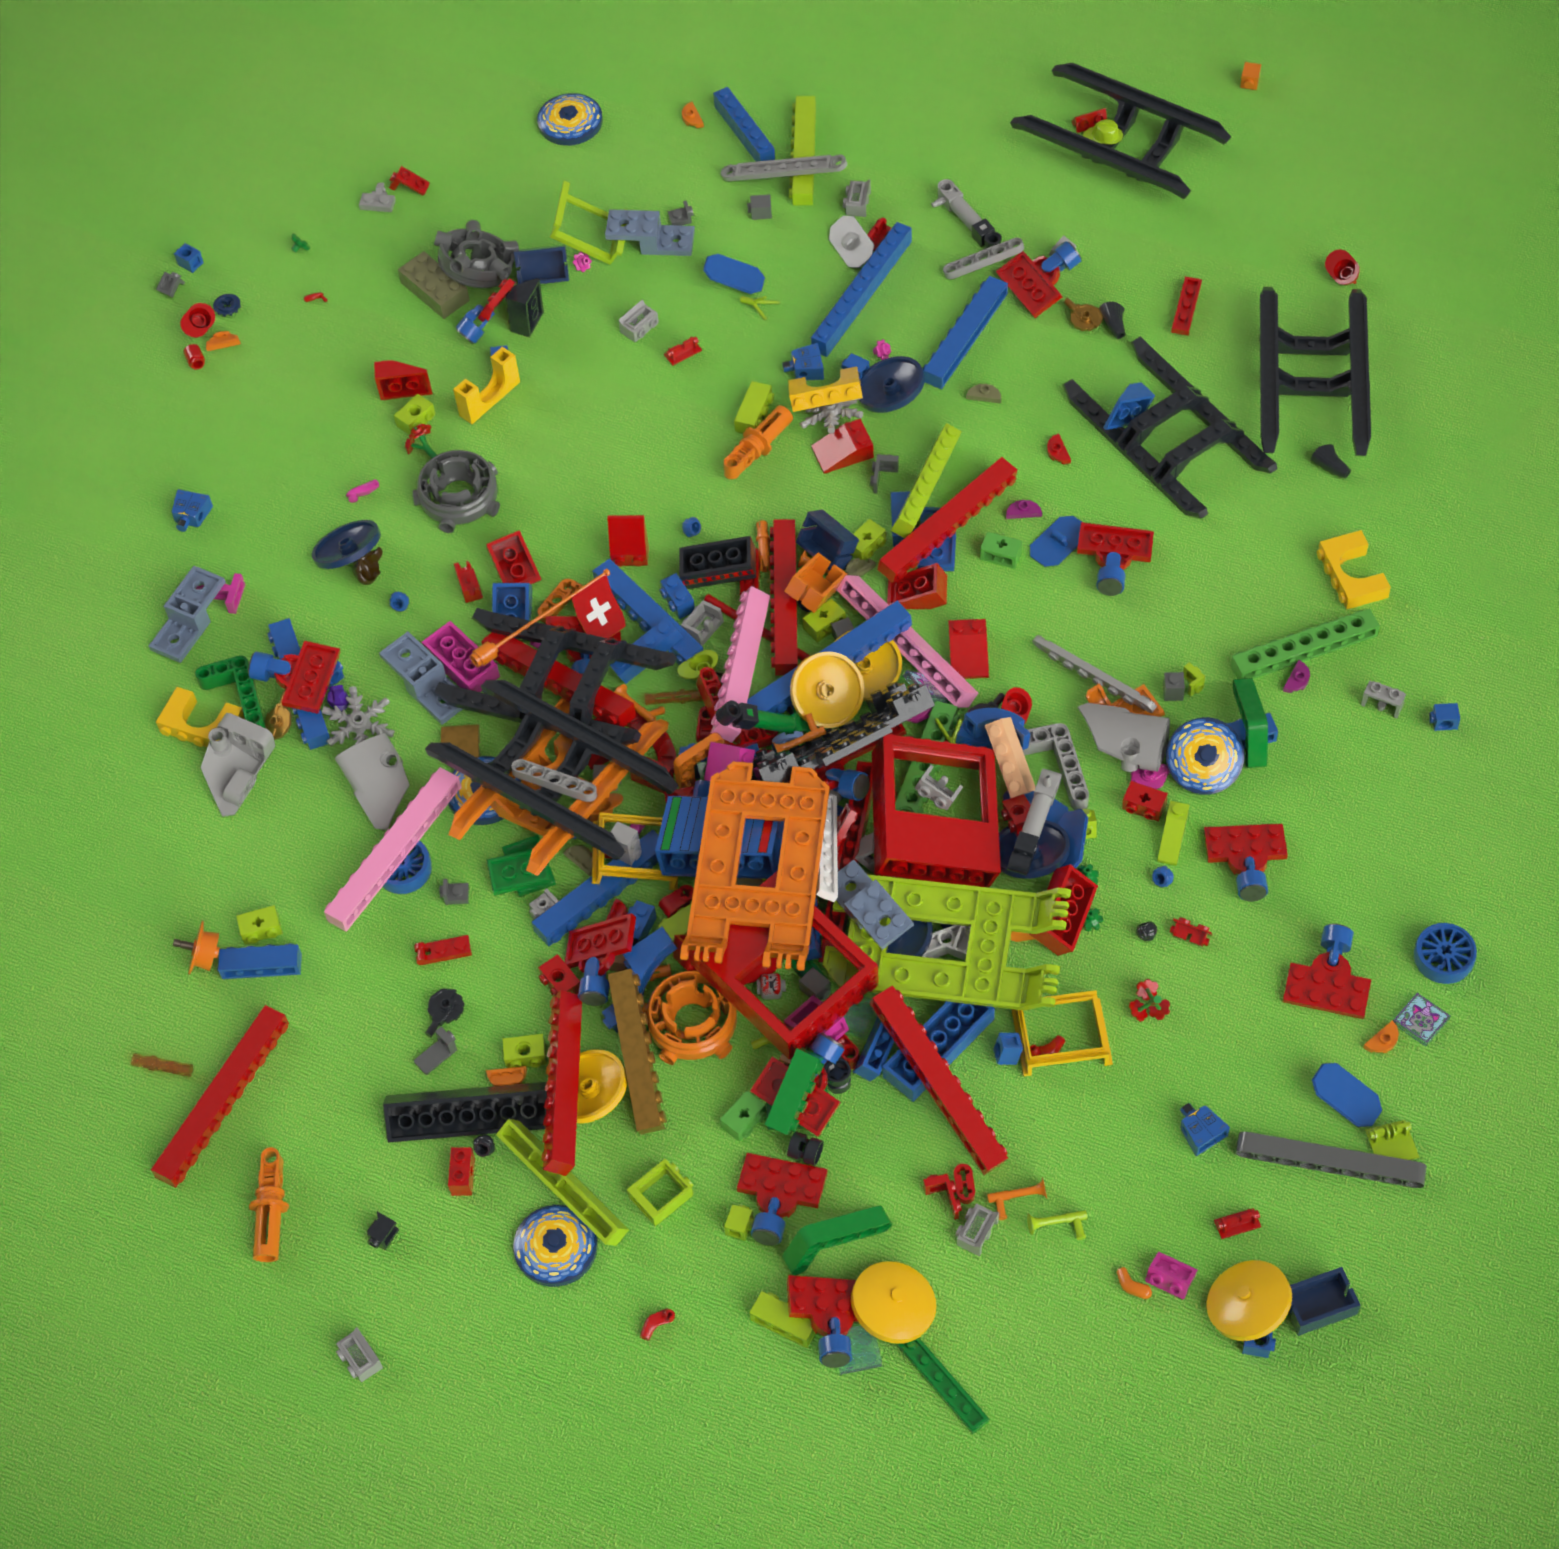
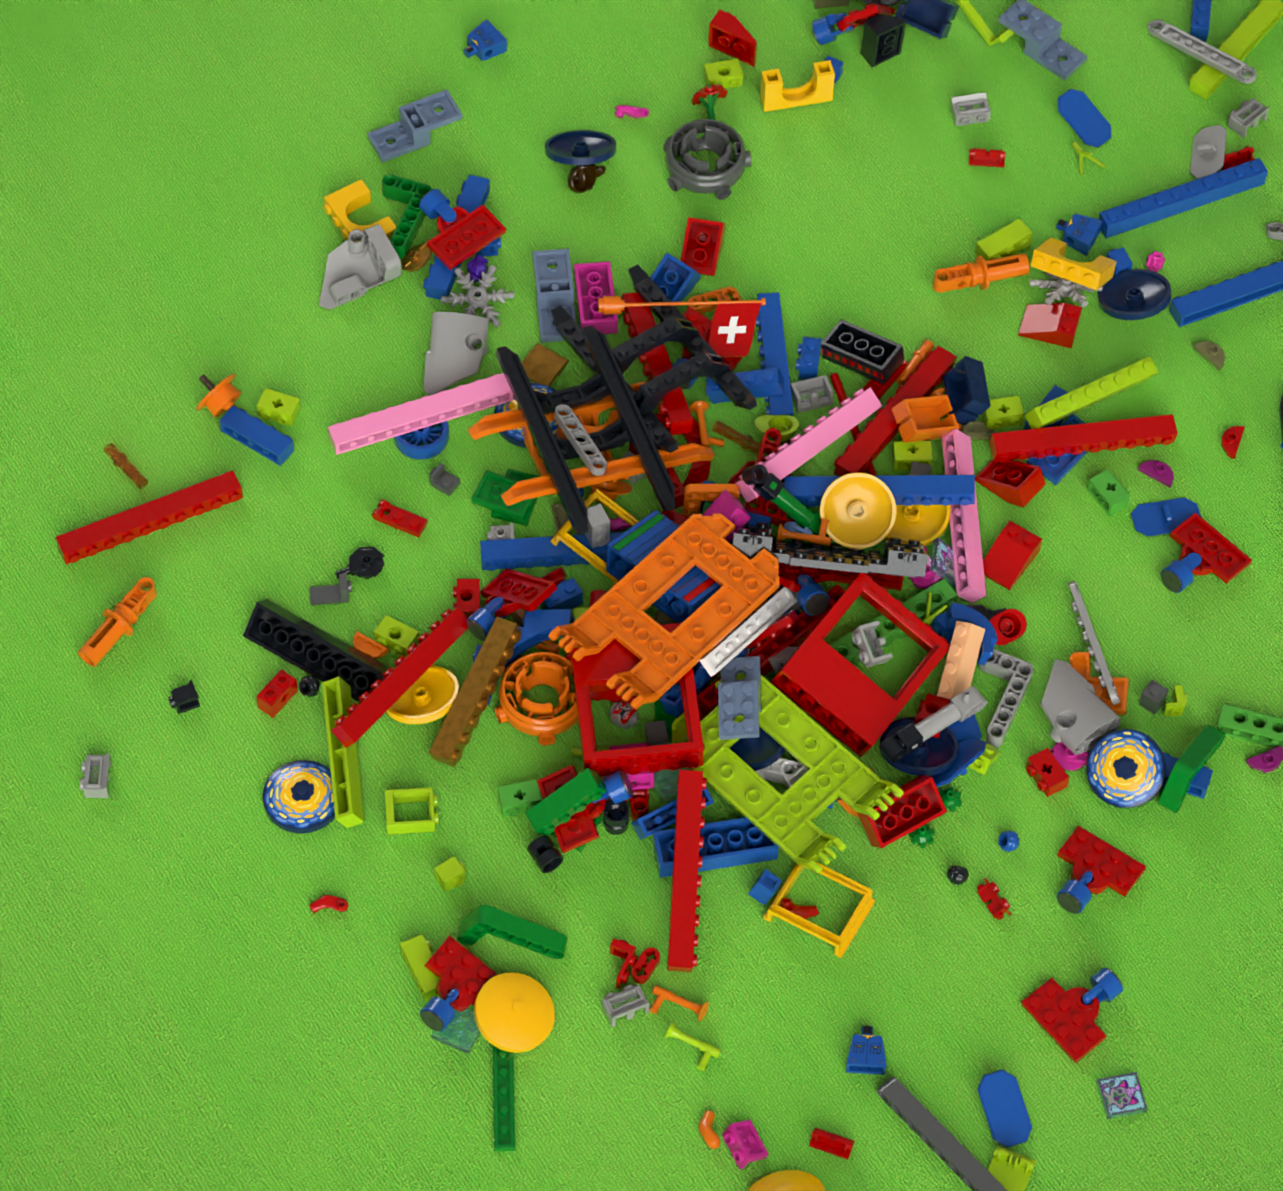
camera: 30 degrees right, 0 degrees up
dark pink bracket [196,573,245,614] -> none
blue piece [389,592,409,611] -> none
red hinge [454,561,483,603] -> none
dark pink plant [572,251,592,272] -> none
red slope [607,515,649,567] -> none
dark grey bracket [668,201,694,226] -> none
blue piece [682,517,701,537] -> none
red plate [737,1153,828,1246] -> none
dark grey brick [747,194,772,220] -> none
dark grey bracket [870,454,899,493] -> none
red plant [1129,979,1170,1022] -> none
lime slope [1157,801,1190,866] -> none
orange plate [1363,1020,1399,1053] -> none
blue piece [1414,923,1477,984] -> none

